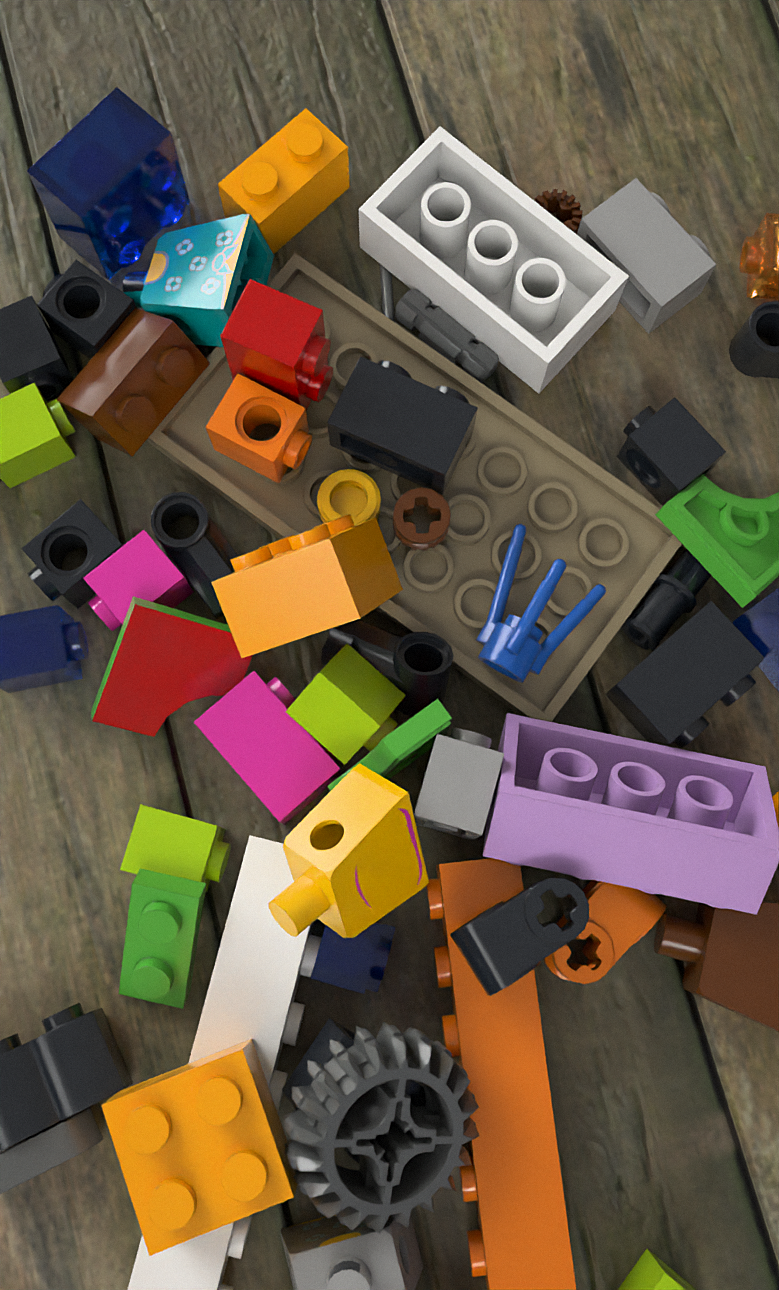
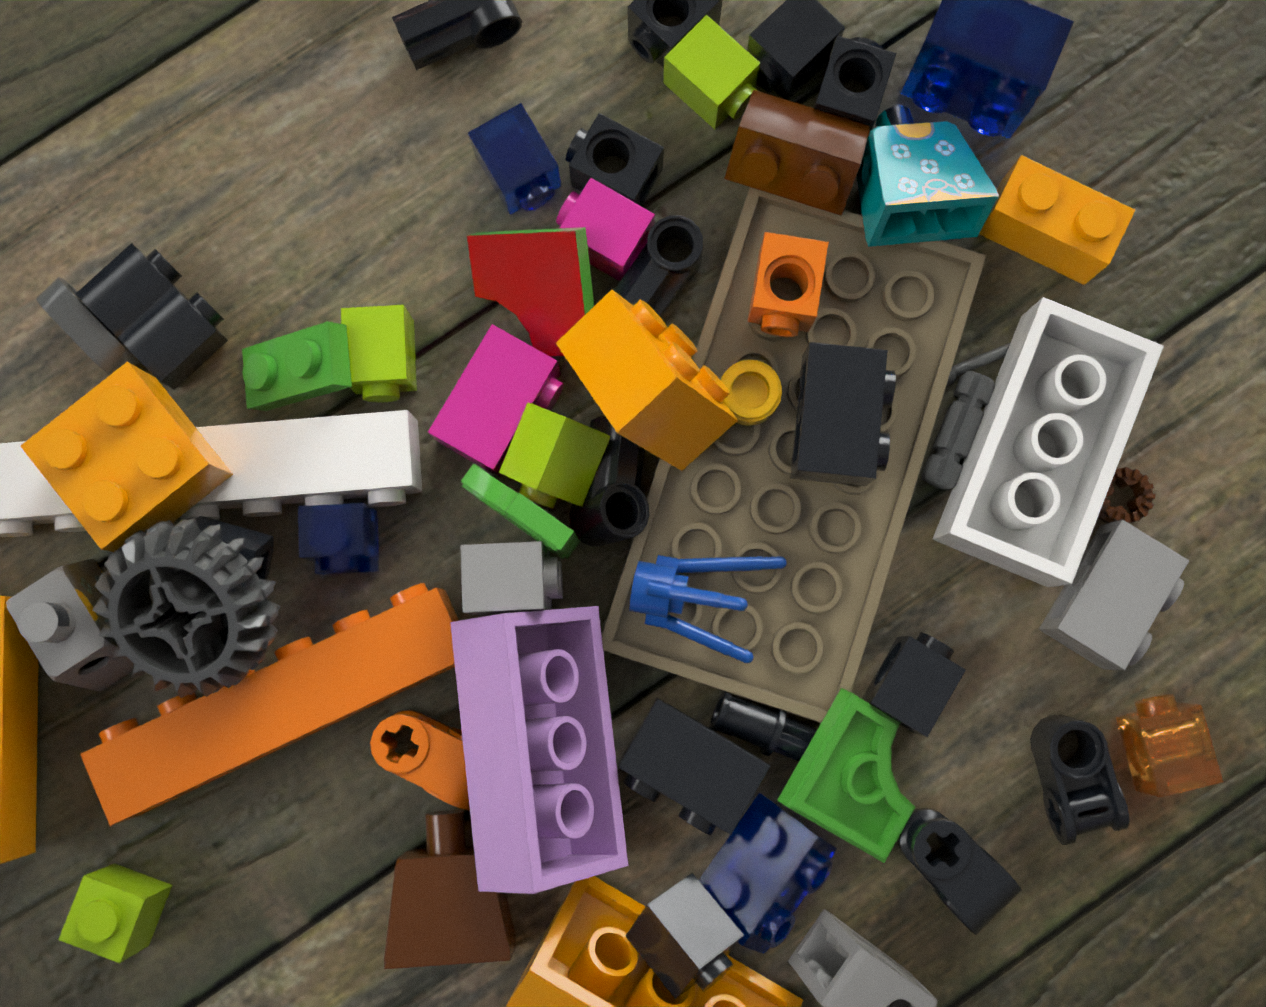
camera: 75 degrees right, 5 degrees up
red brick [220,279,333,411] -> none
yellow torso [268,763,429,938] -> none
reddish brown bush [393,487,451,552] -> none
black piece [450,878,589,996] -> none

